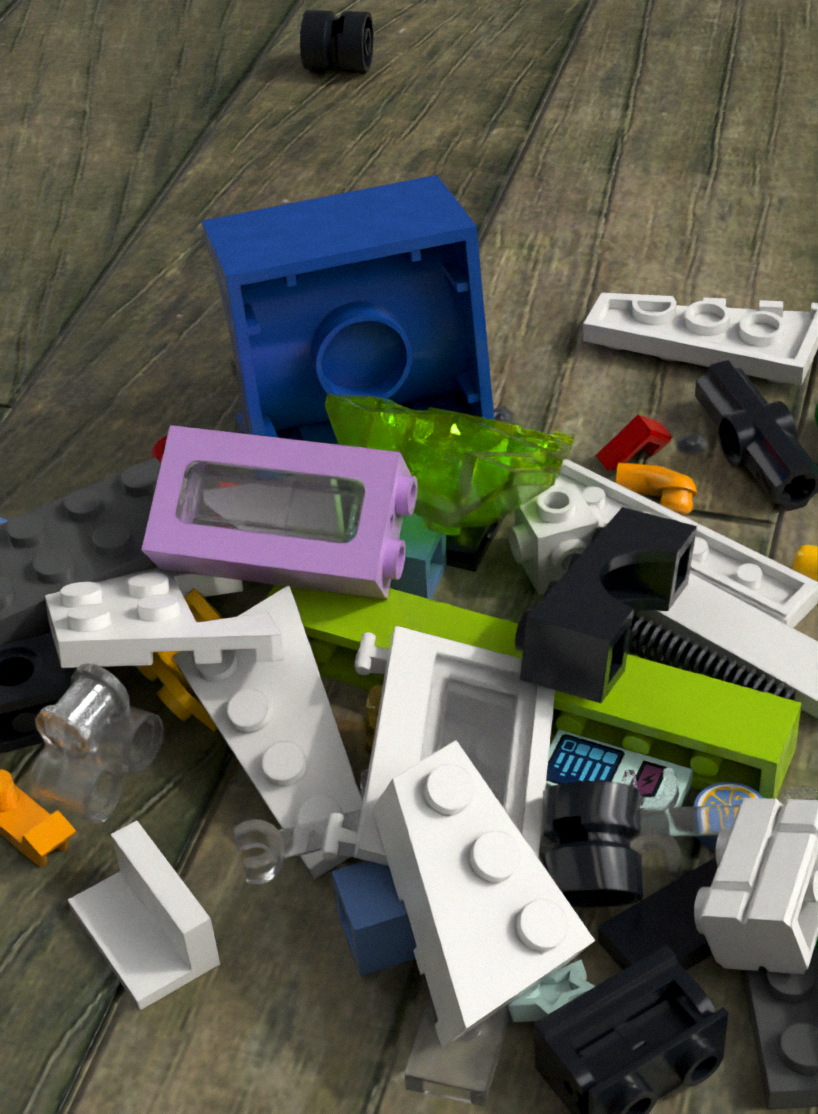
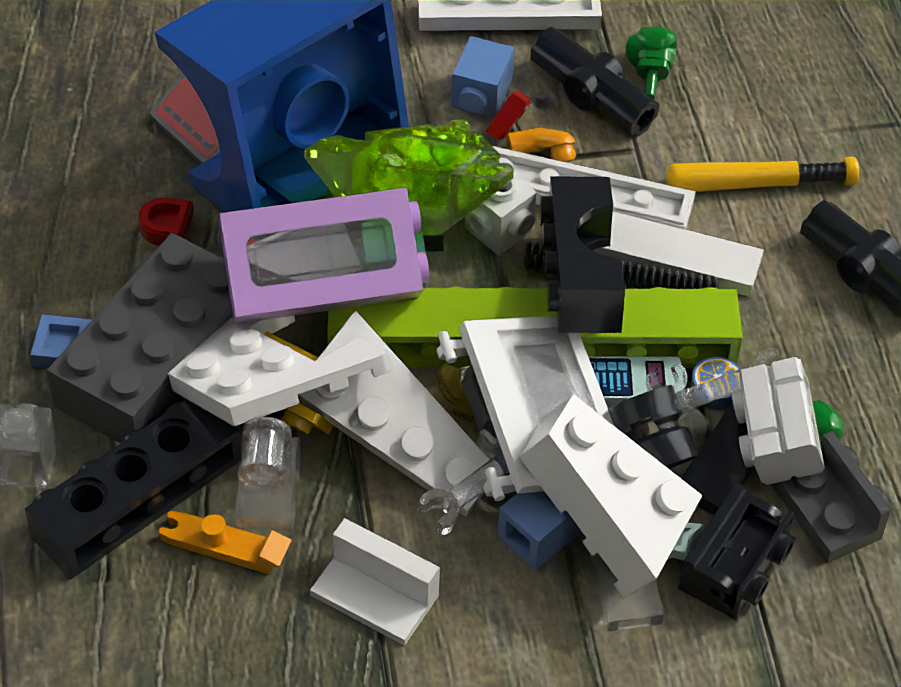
camera: 30 degrees left, 10 degrees up
none -> medium blue brick [451,36,515,118]

